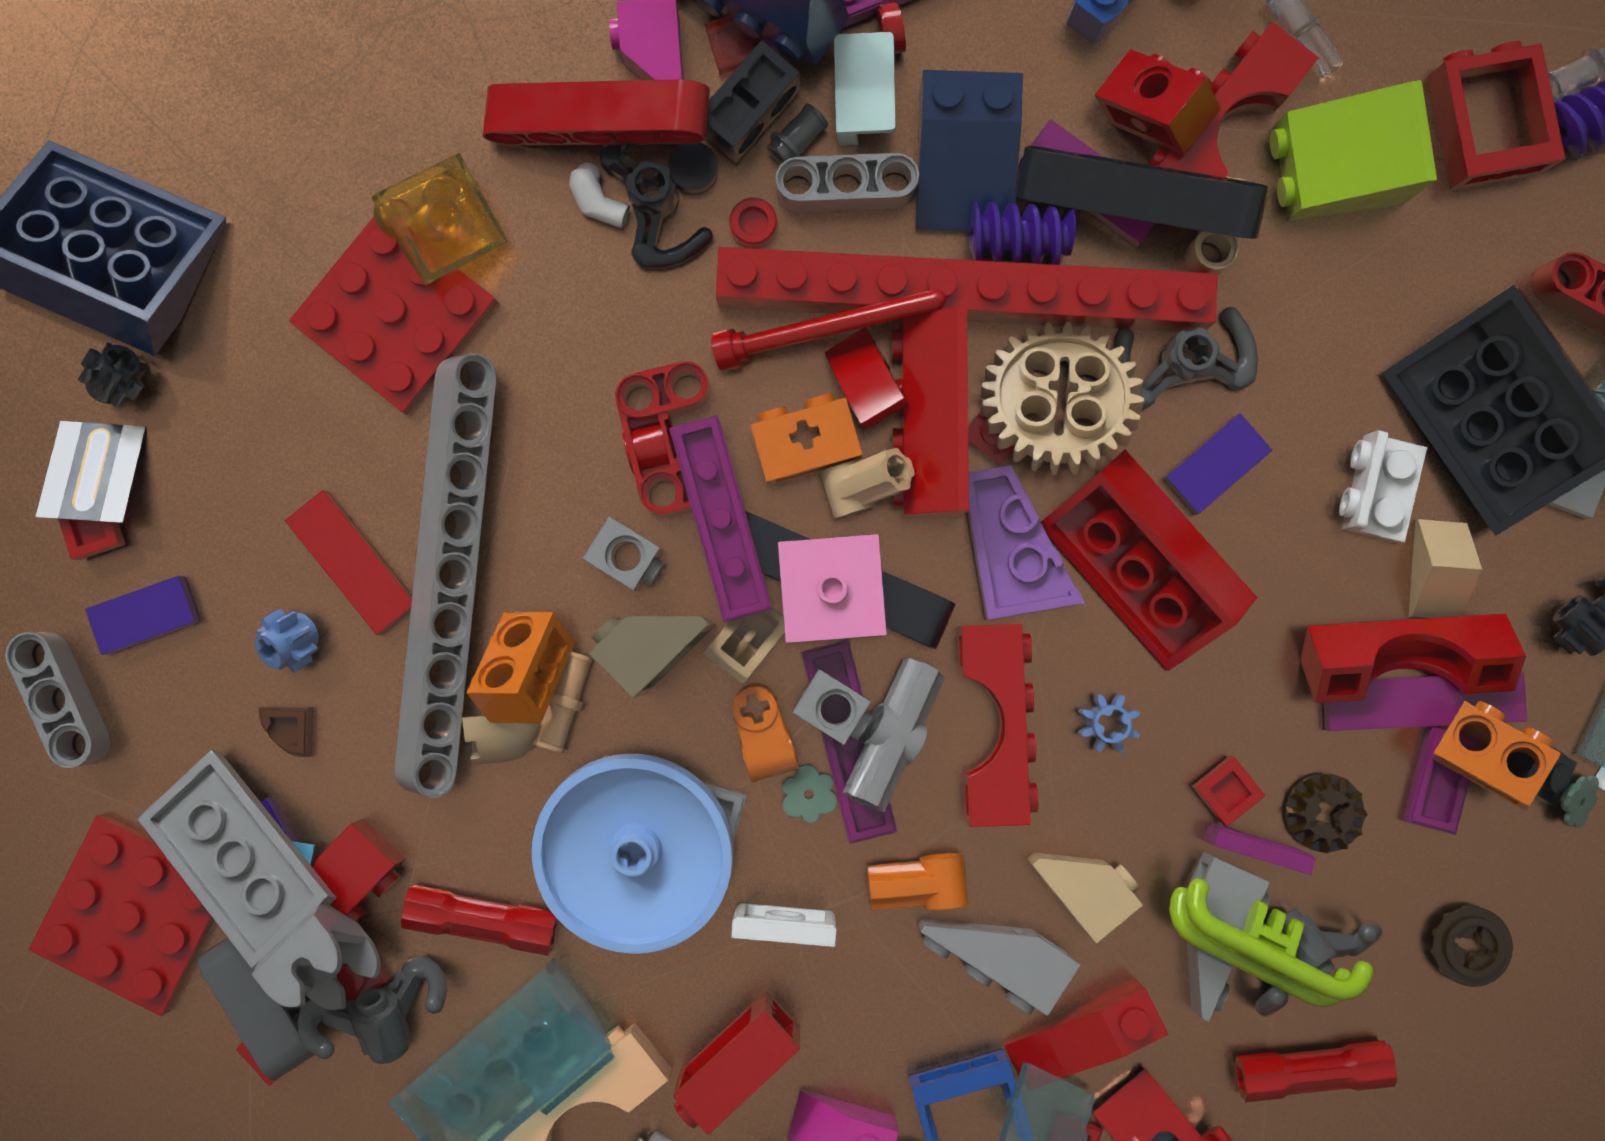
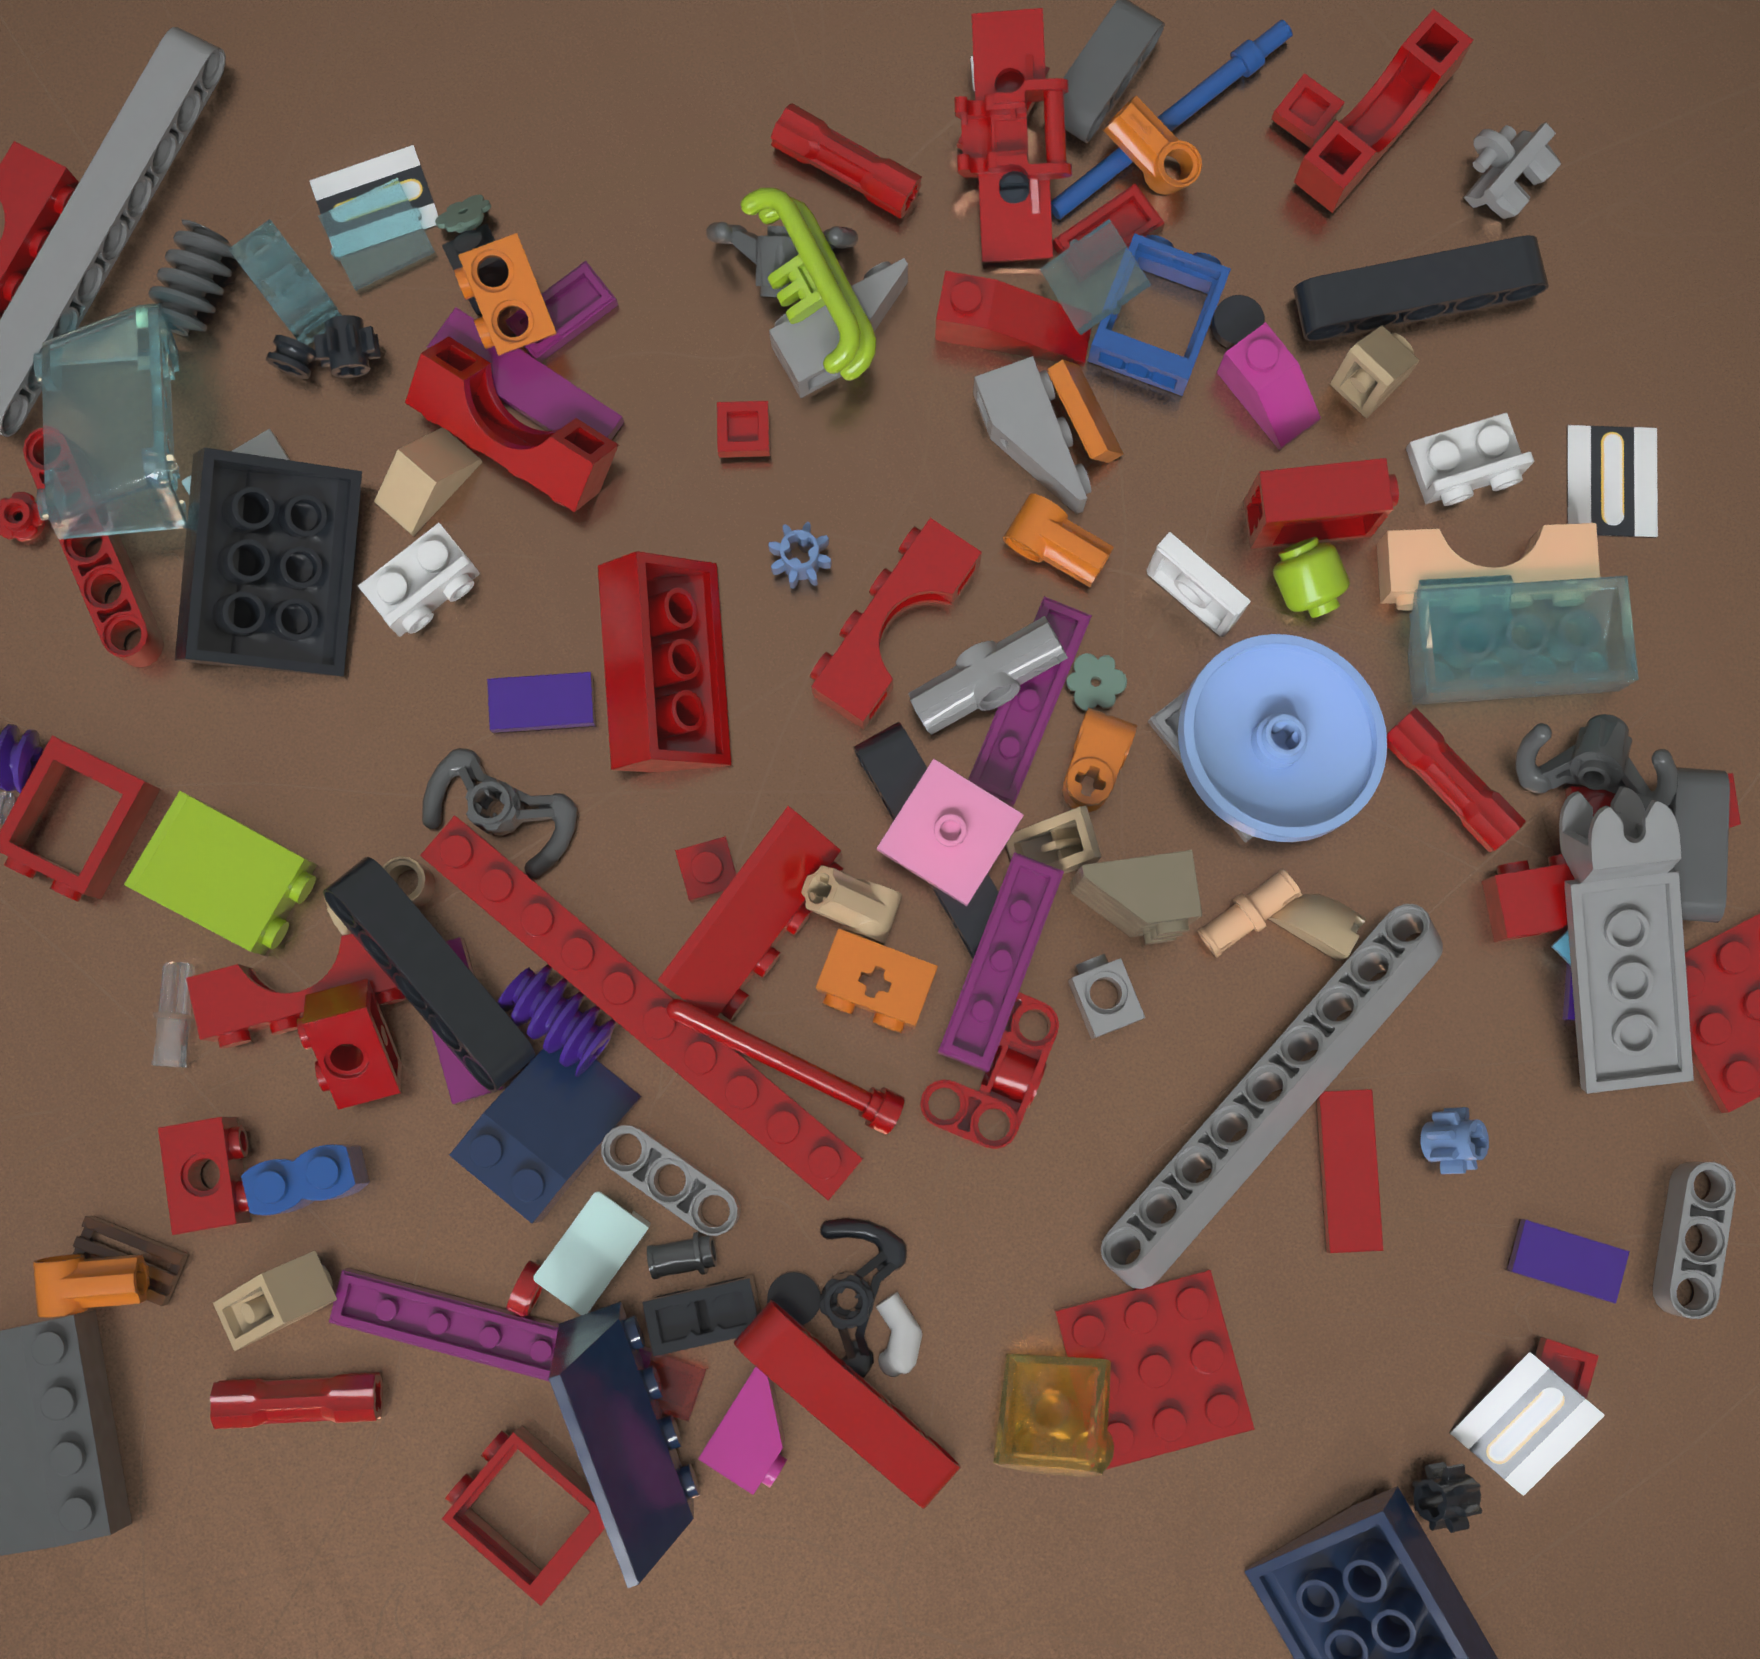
camera: 140 degrees left, 5 degrees down
reddish brown tile [259,707,313,757] -> none
orange brick [466,612,575,724] -> none
red tile [729,197,778,249] -> none
light grey brick [792,669,873,745] -> none
red slope [825,327,908,429] -> none
medium lavender wing [967,465,1085,620] -> none
tan gear [980,322,1144,475] -> none
tan slope [1026,853,1143,944] -> none
magenta tile [1203,822,1316,875] -> none
dark brown gear [1286,773,1368,854] -> none
dark brown gear [1430,905,1513,987] -> none
none -> orange tile [1047,360,1124,463]
none -> lime head [1273,537,1350,618]

